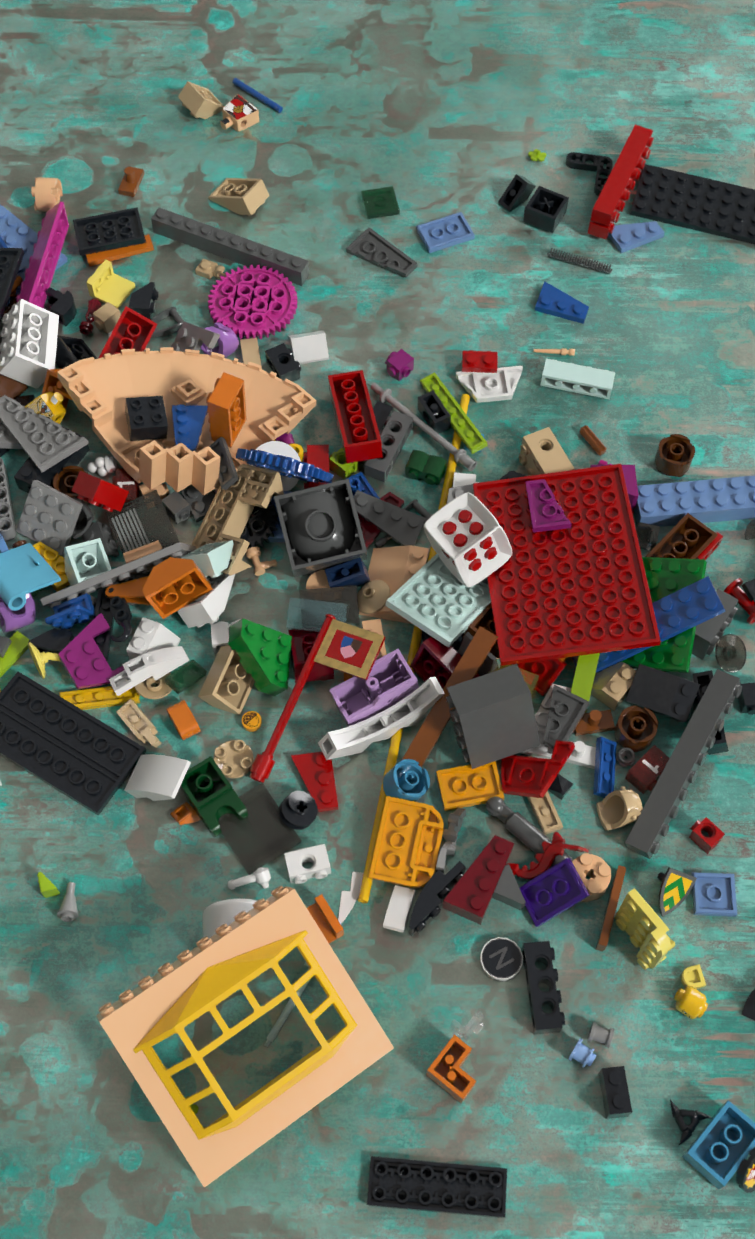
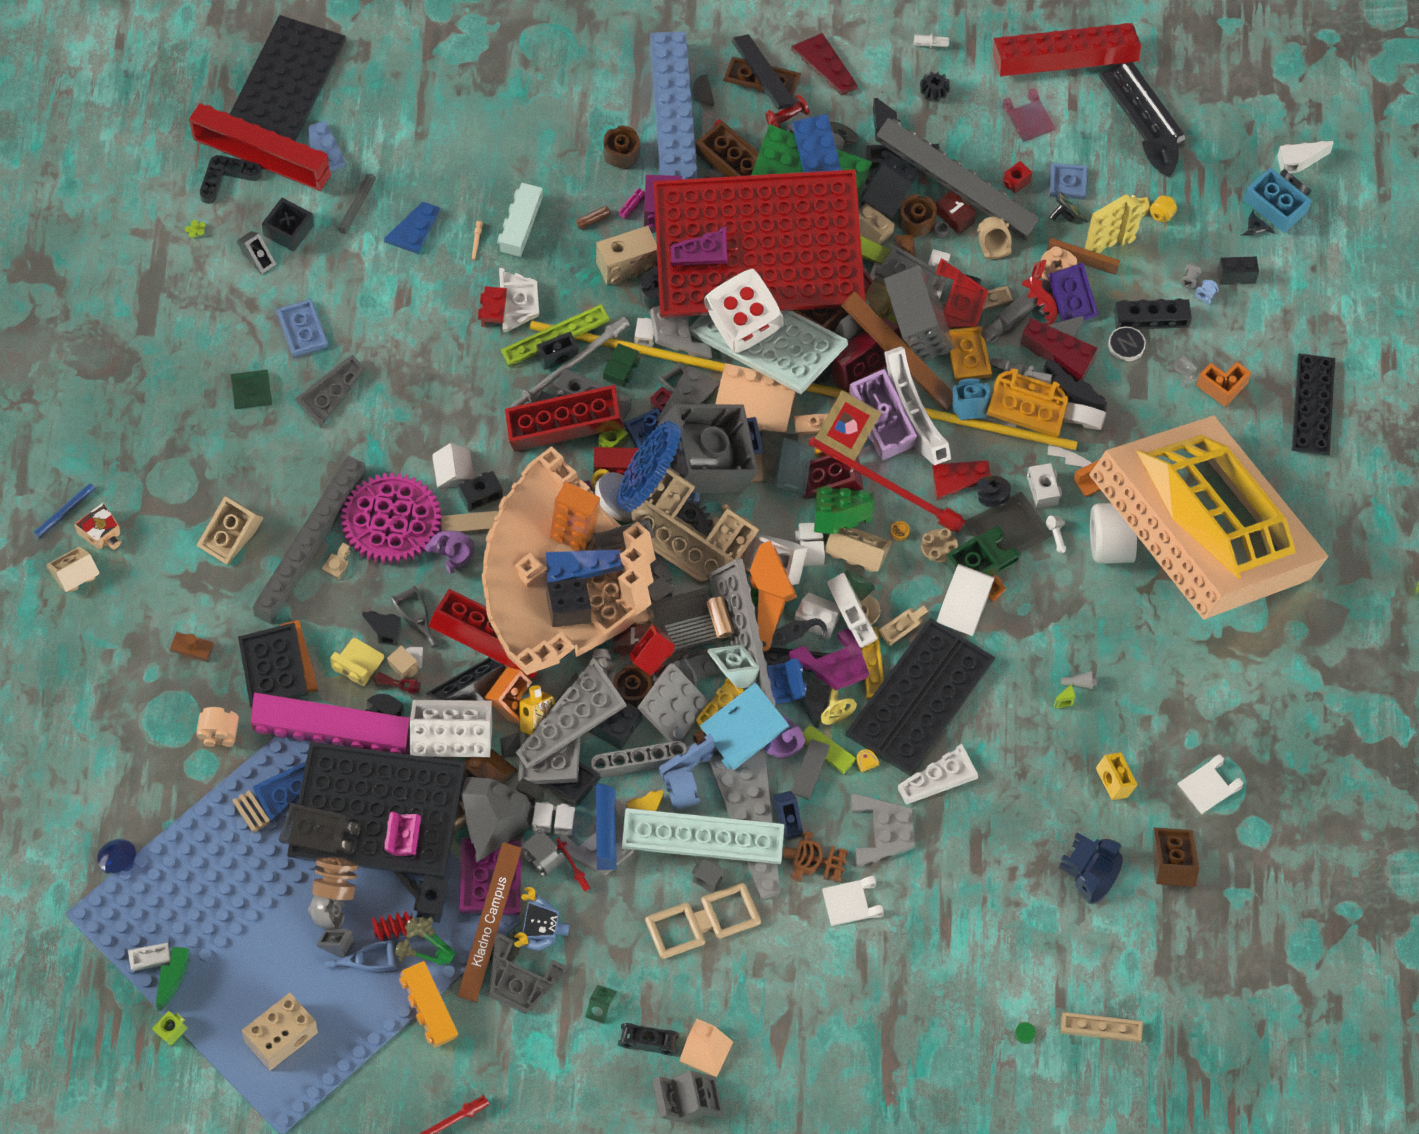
camera: 90 degrees left, 0 degrees up
orange beam [166,700,201,740] -> none
light grey wing [171,322,220,352] -> none
light aqua slope [181,540,234,578] -> none
tan dish [356,580,390,614] -> none
magenta brick [385,349,414,381] -> none
blue tile [593,737,617,798] -> none

